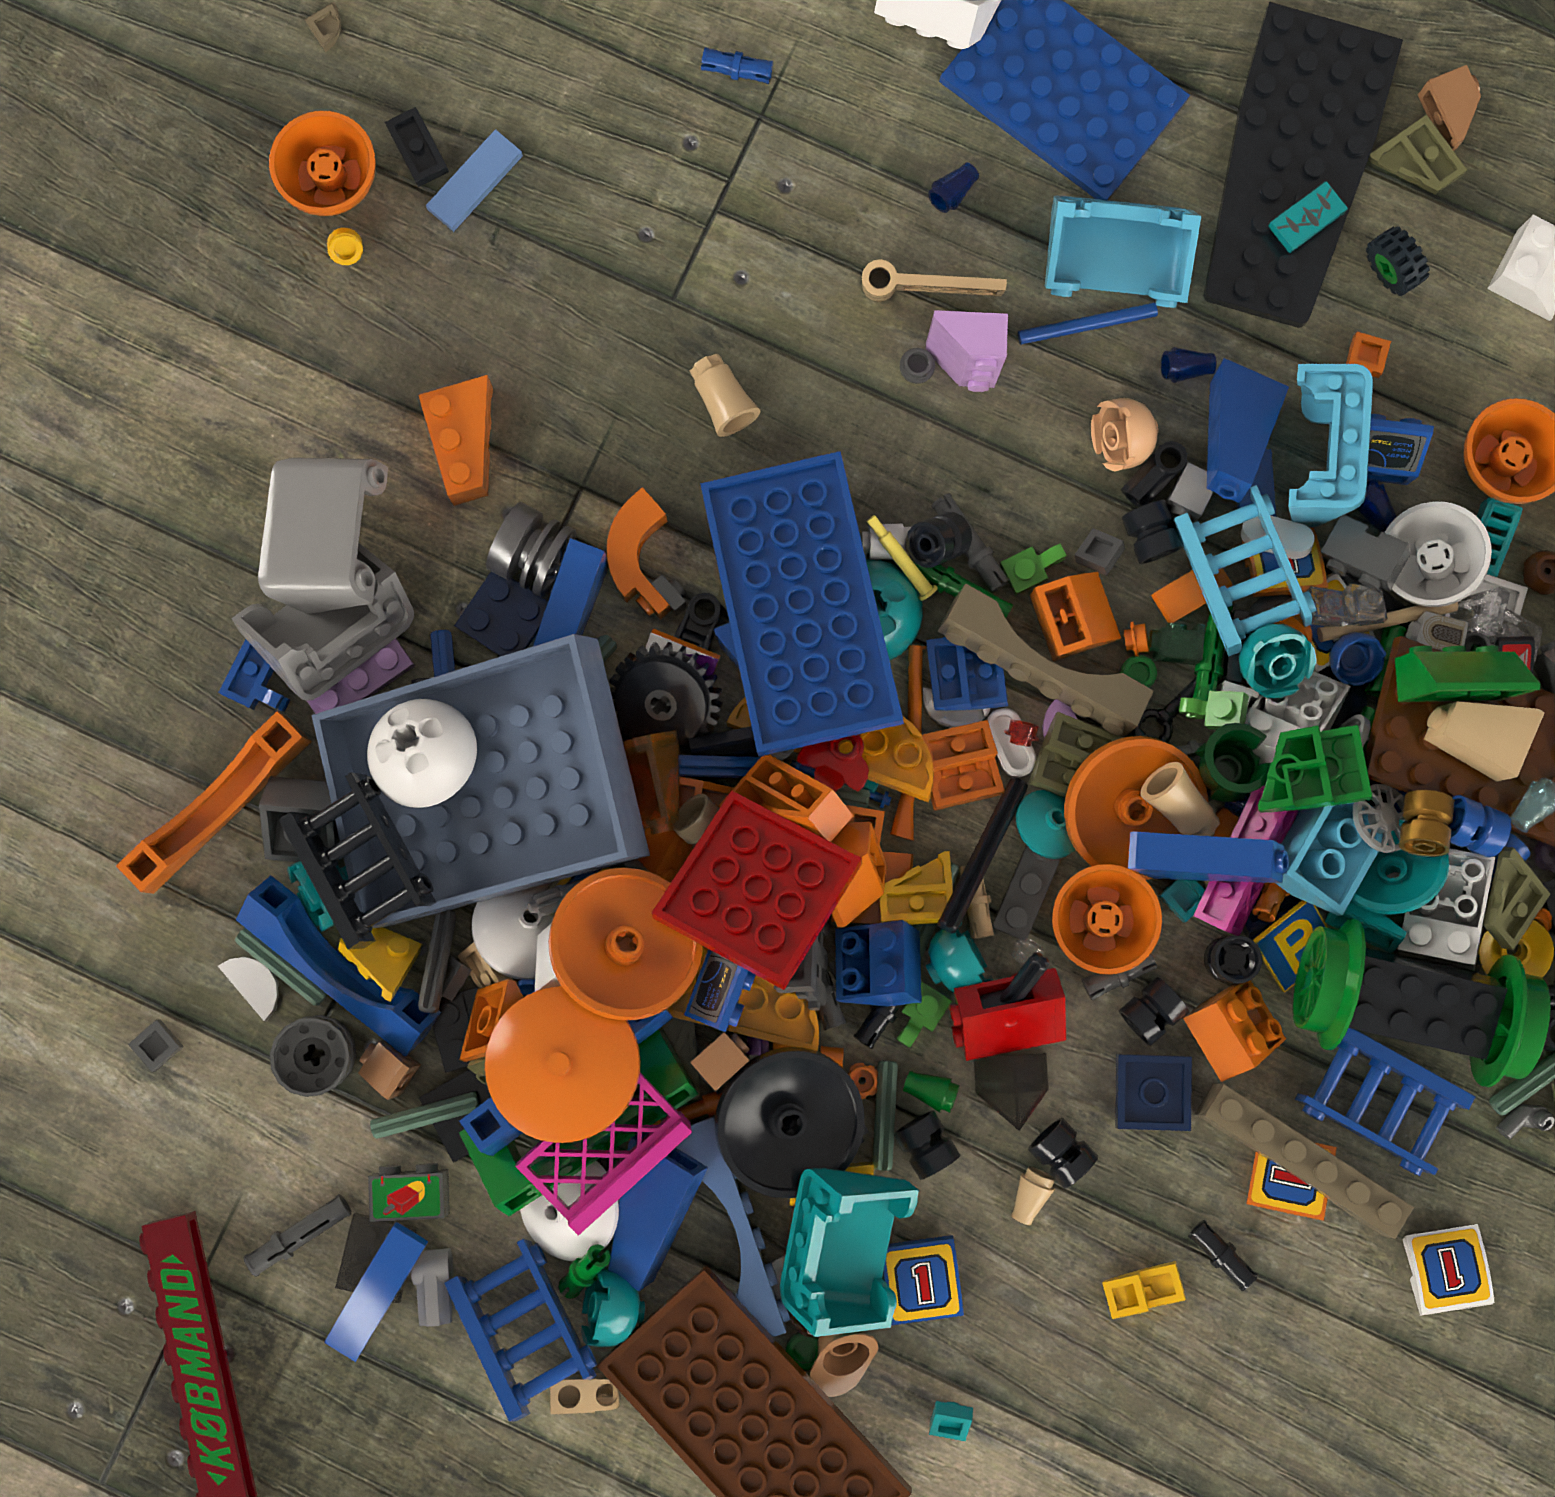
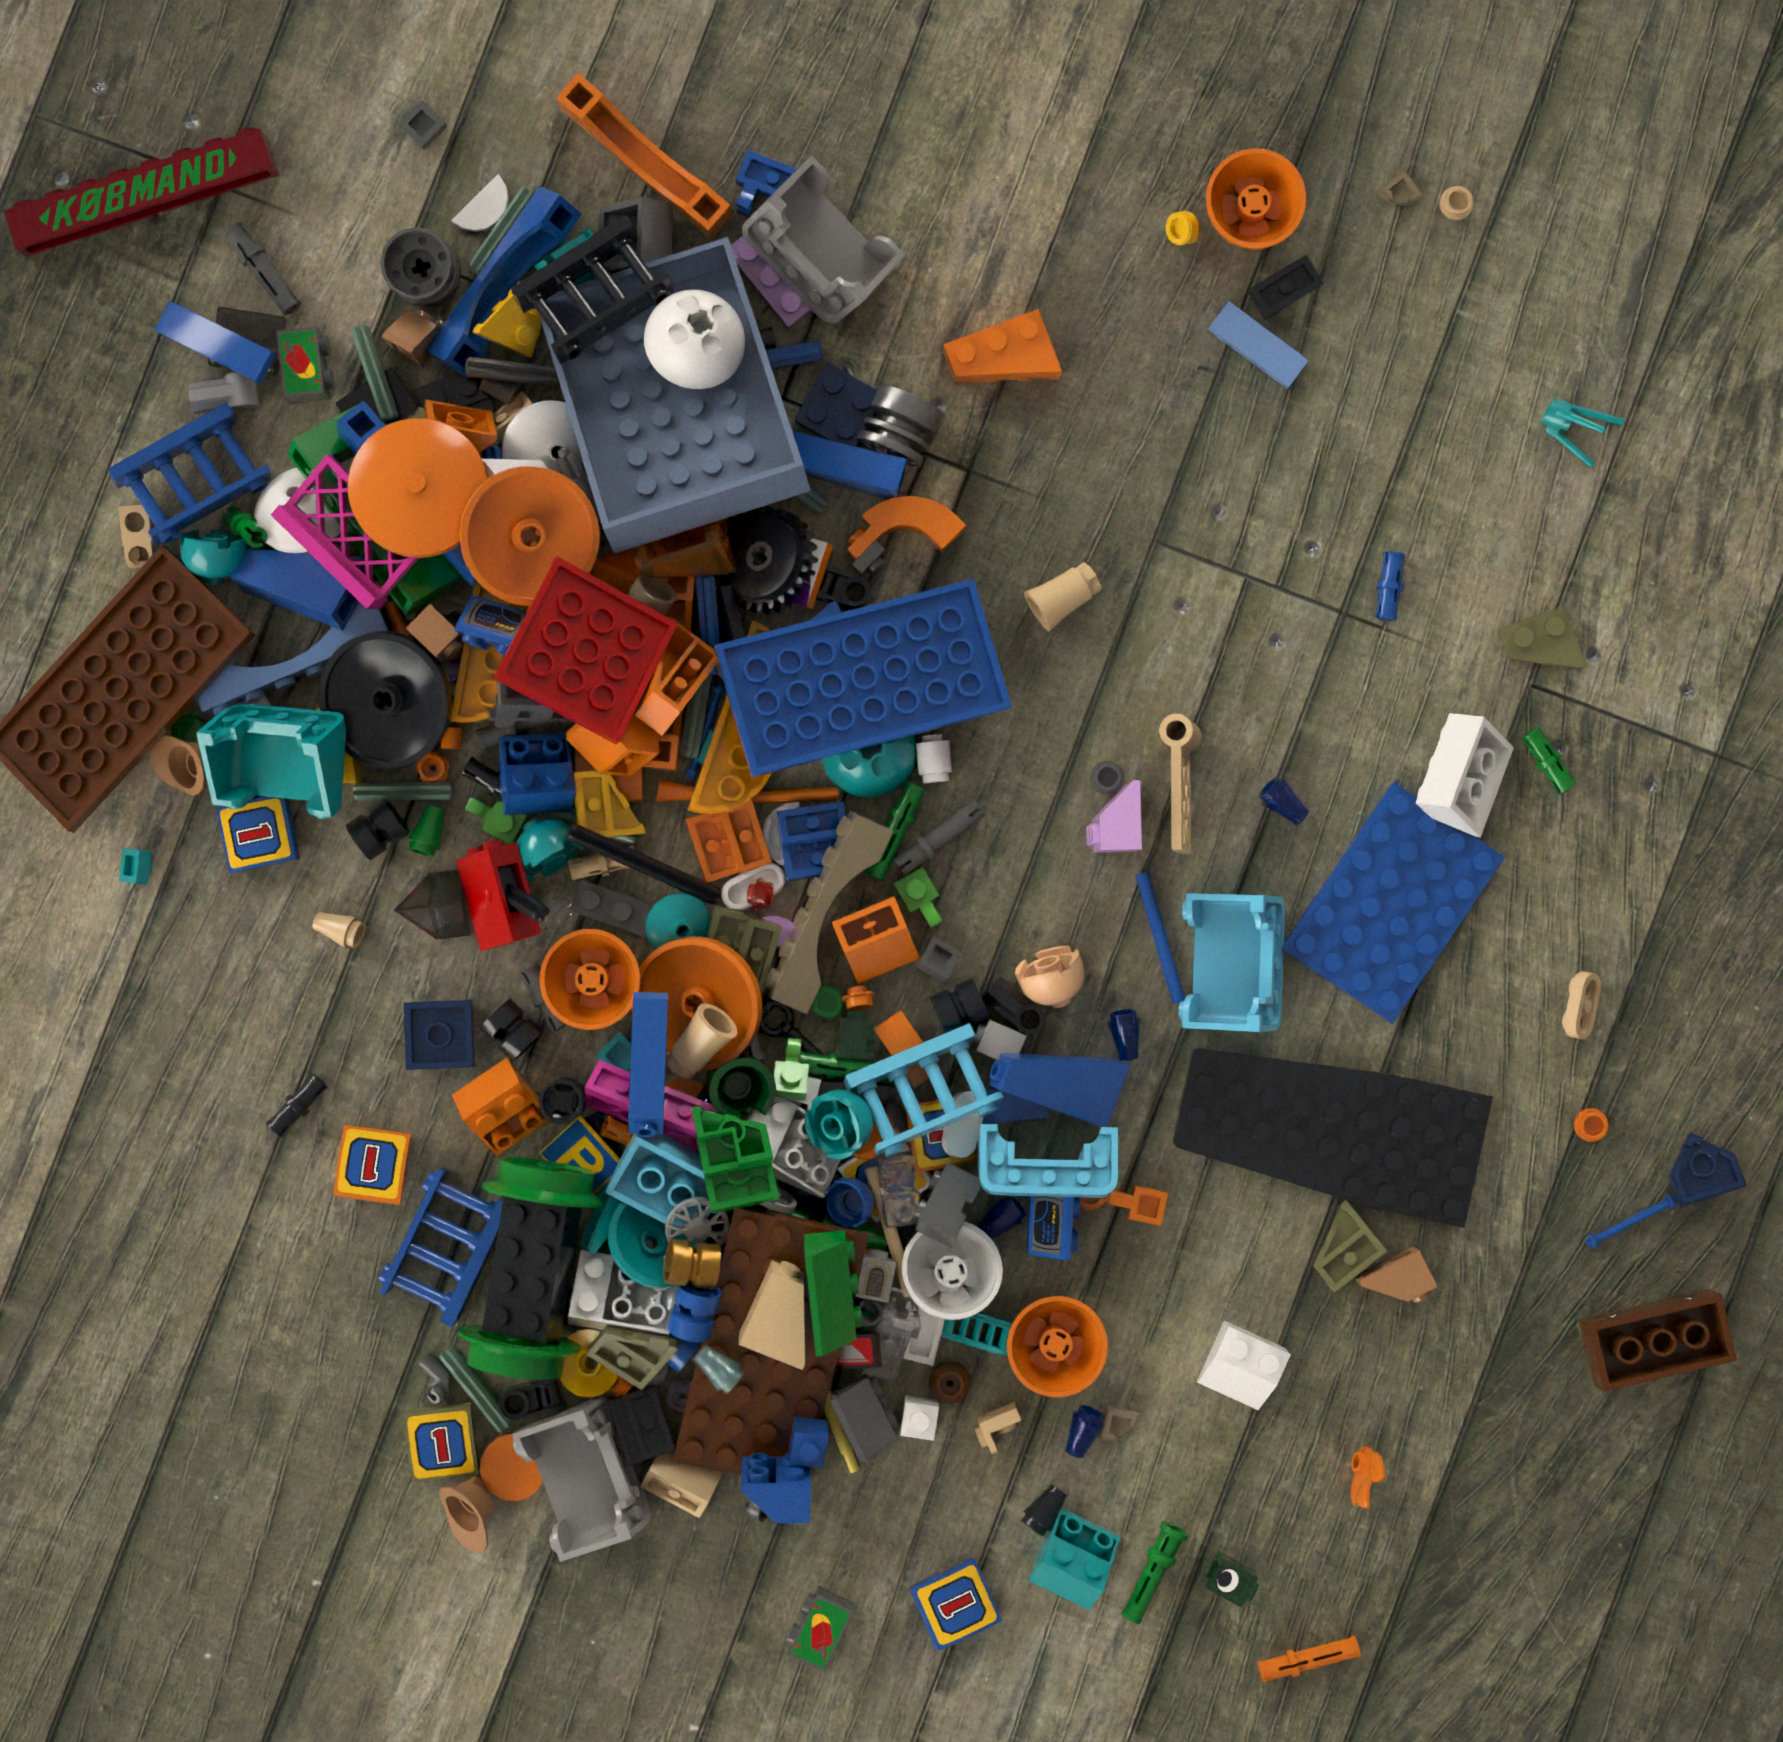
camera: 90 degrees right, 5 degrees up
light grey windscreen [258,458,388,614] -> none
red plate [797,734,869,792] -> none
light yellow piece [866,515,938,601] -> none
black wheel [906,512,972,568] -> none
black wheel [1028,1117,1099,1189] -> none
yellow slope [1102,1261,1186,1319] -> none
dark tan arch [1195,1083,1414,1240] -> none
teal tile [1268,181,1348,253] -> none
black wheel [1366,226,1430,296] -> none
slope [1402,1224,1495,1316] -> none

